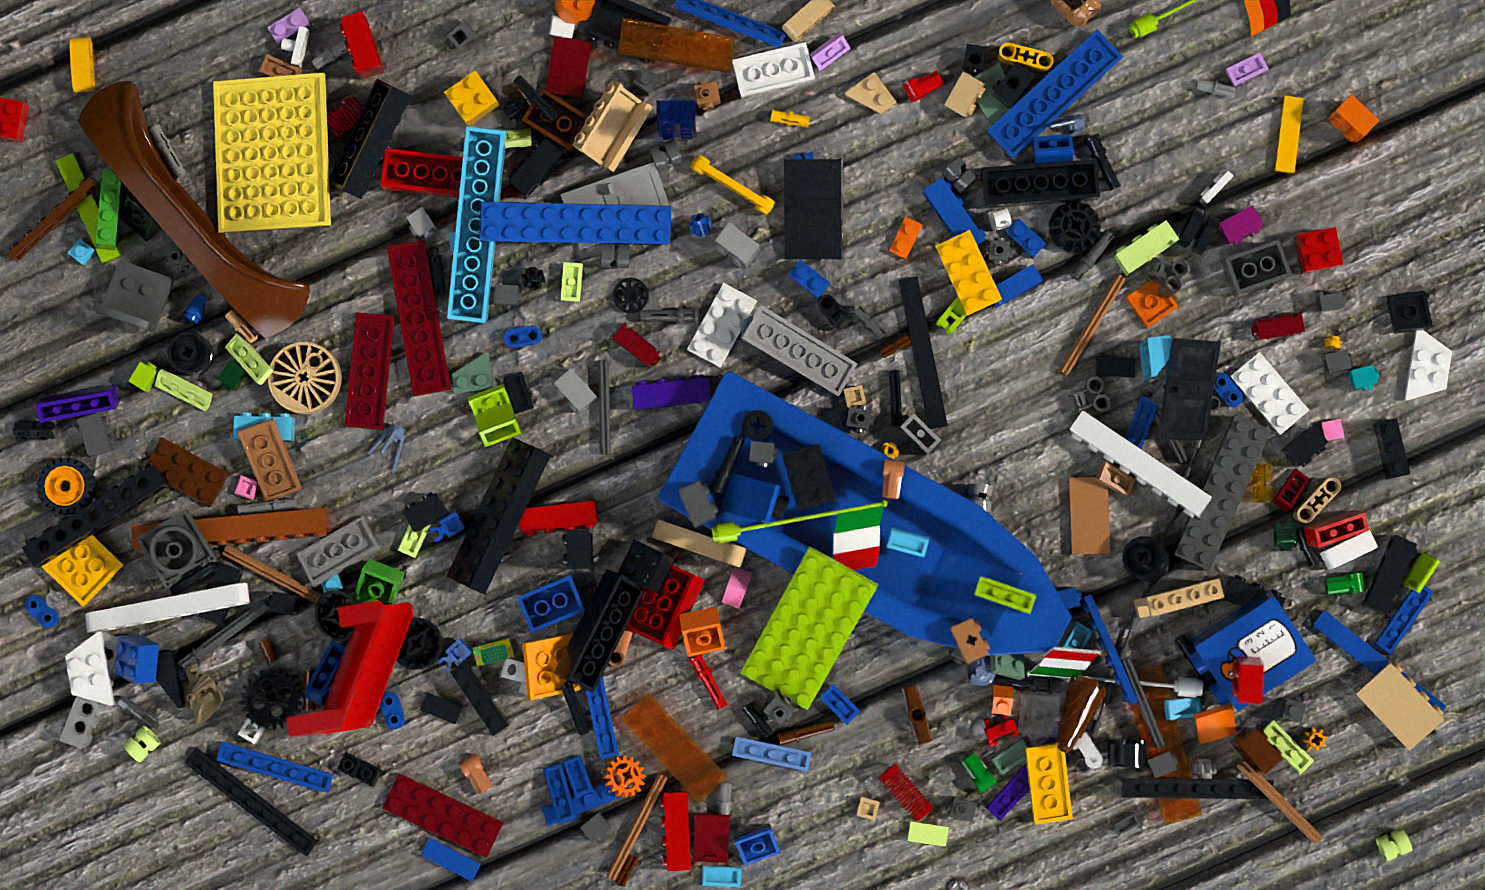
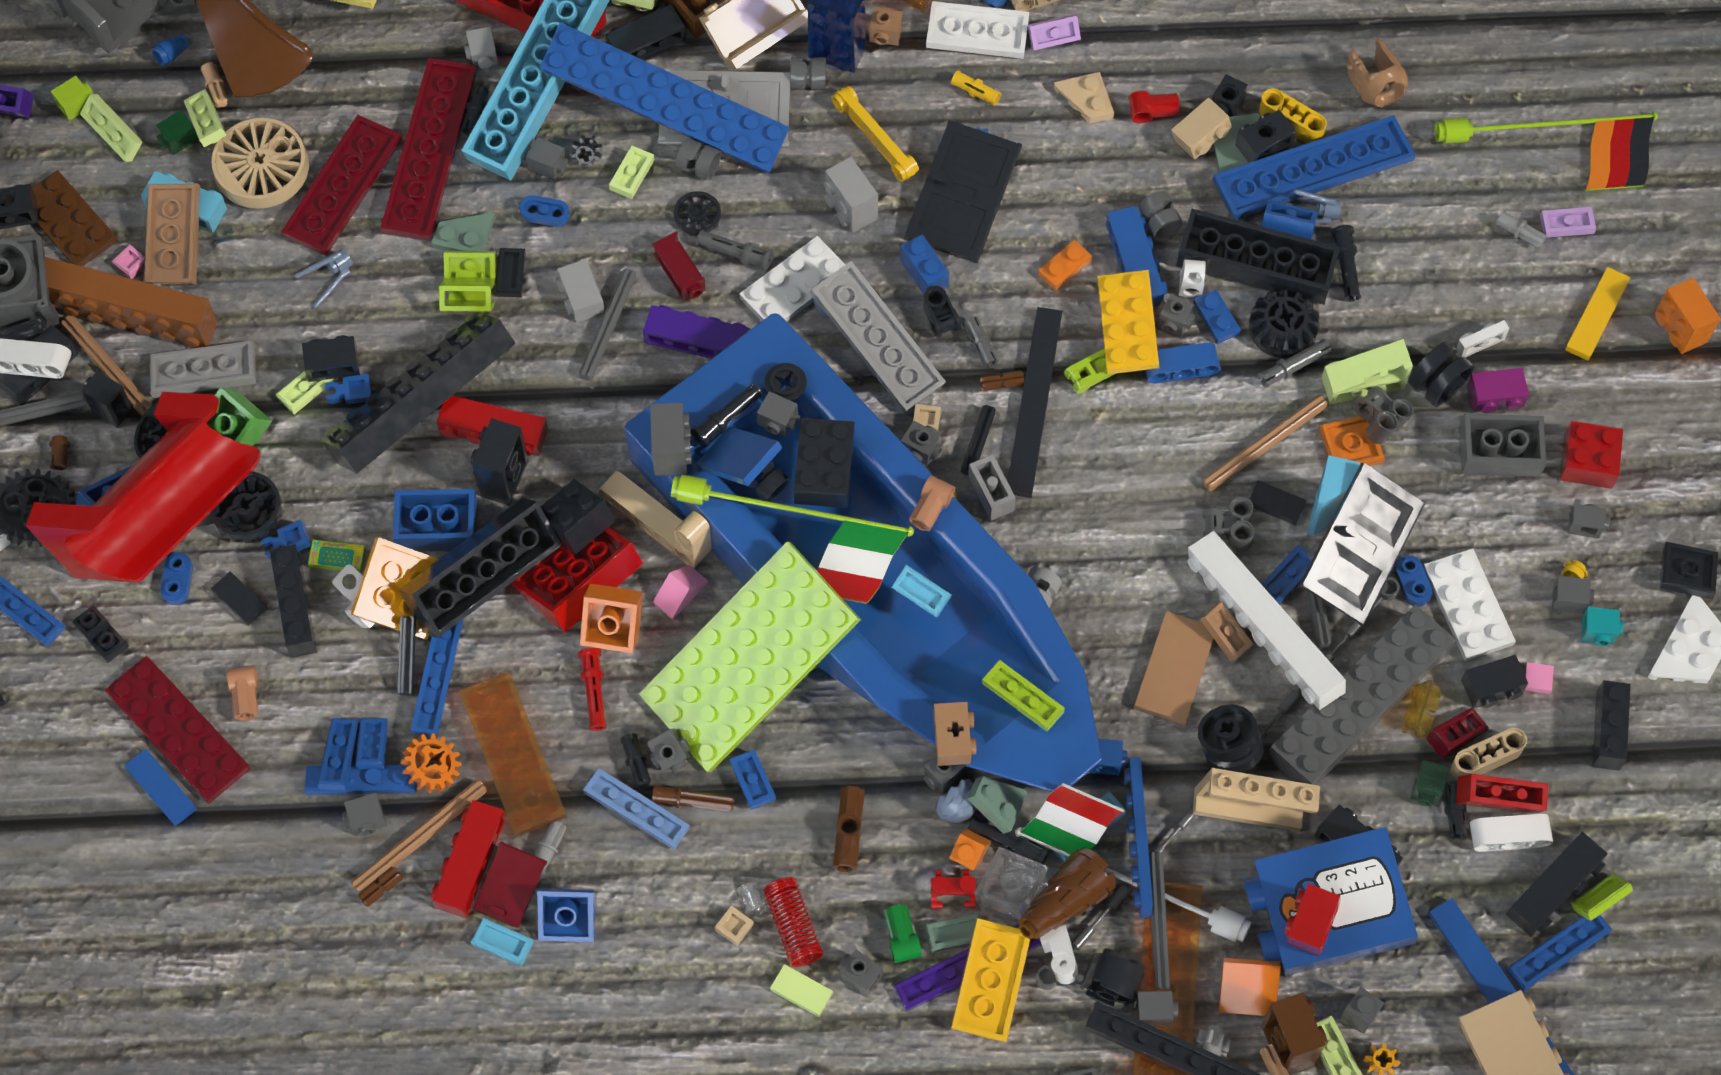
camera: 20 degrees right, 20 degrees down
black wheel [167,331,214,376] -> none
nougat piece [609,630,633,667] -> none
blue gear [688,213,713,237] -> none
medium azure tile [1164,697,1202,720] -> none
black pin [1174,634,1217,688] -> none
dark red window [1251,311,1305,341] -> none
green piece [1324,572,1365,595] -> none

